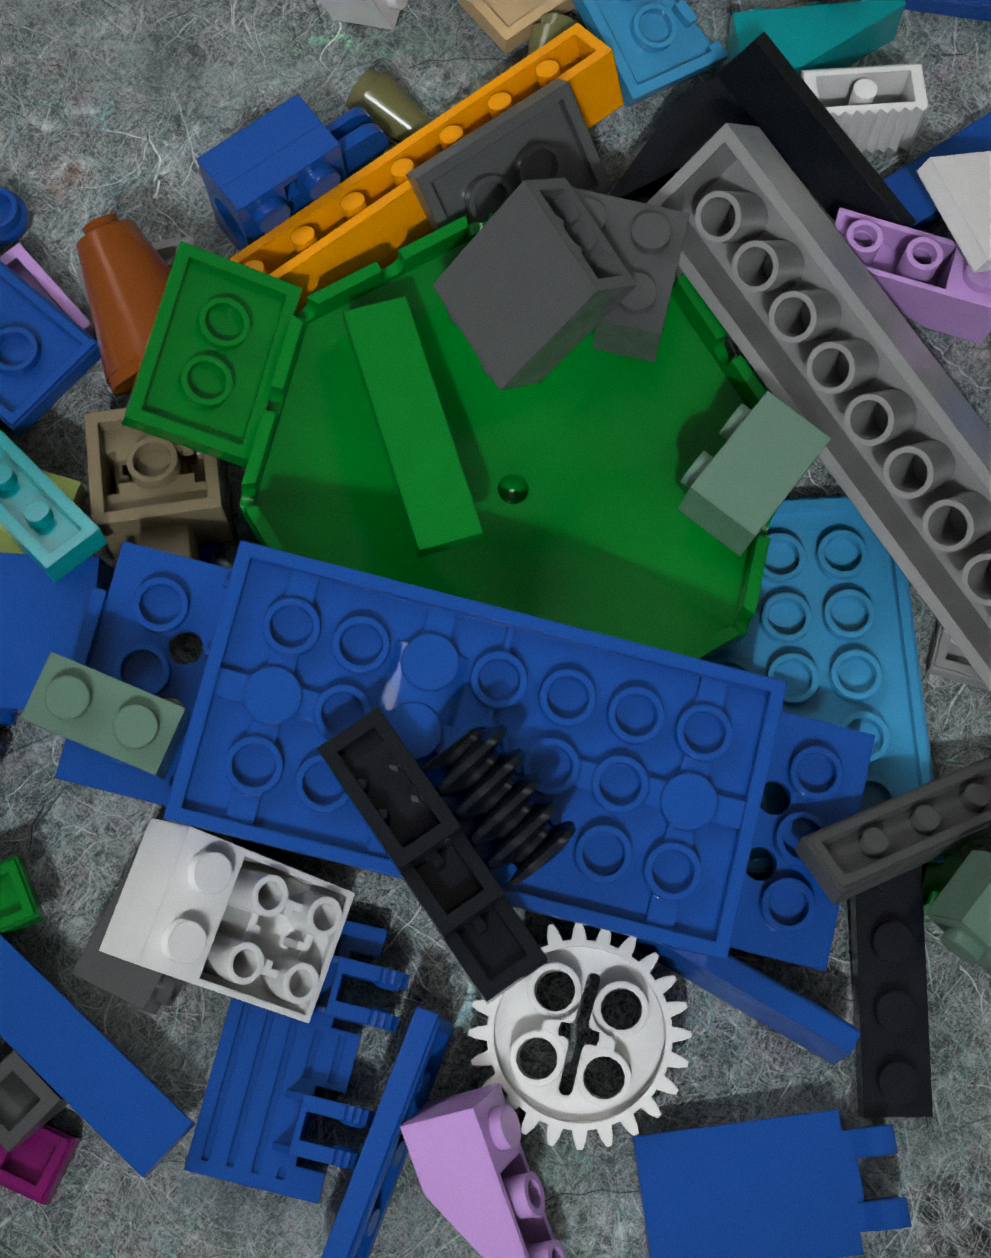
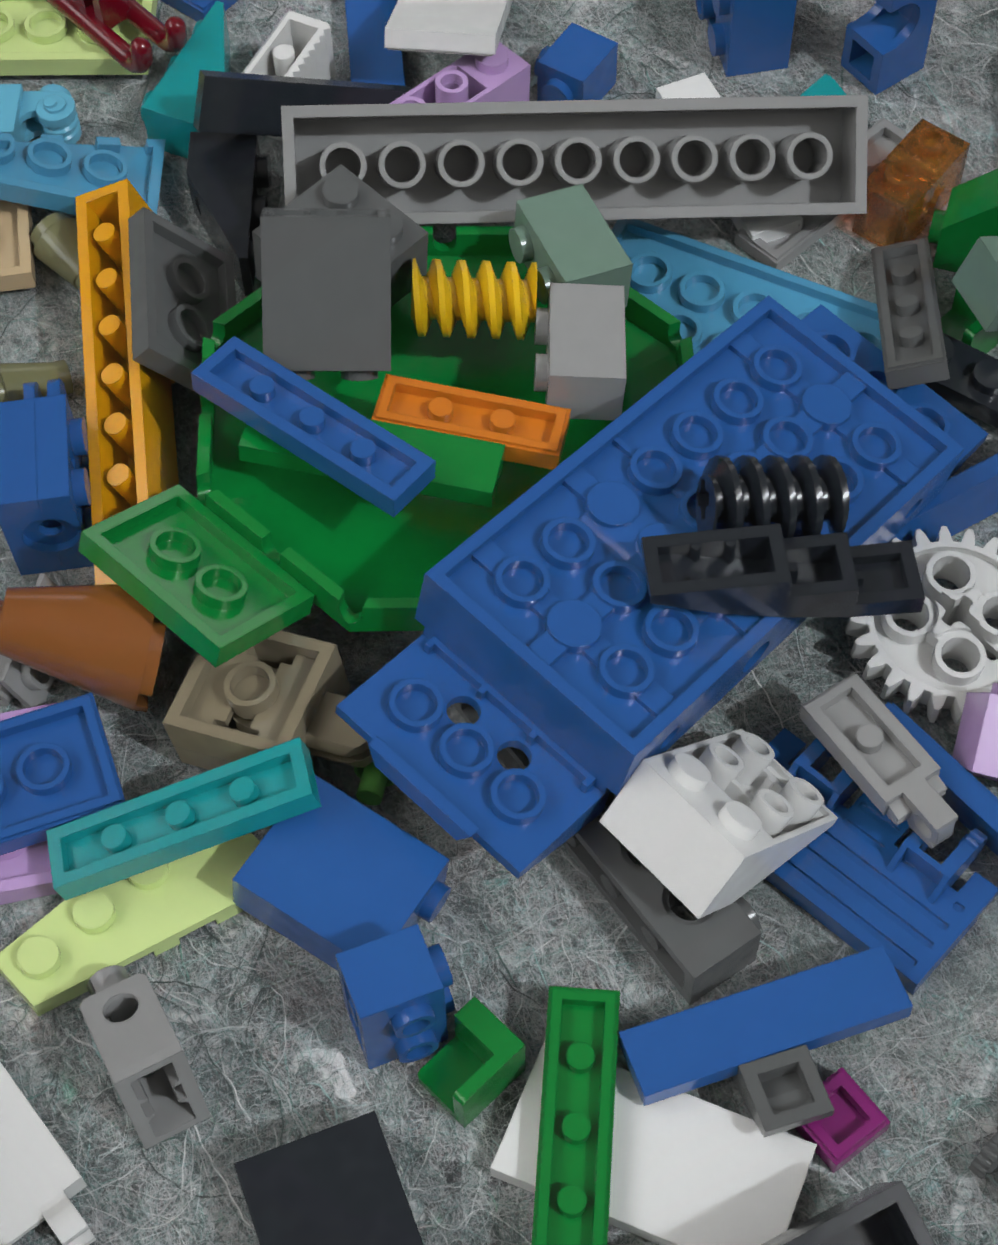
camera: 60 degrees left, 15 degrees down
sand green brick [20,651,192,780] -> none
none -> blue plate [191,336,436,517]
none -> orange tile [371,374,571,470]
none -> yellow piece [411,258,538,340]
none -> light grey brick [534,282,626,421]
none -> light grey hinge [799,673,958,849]

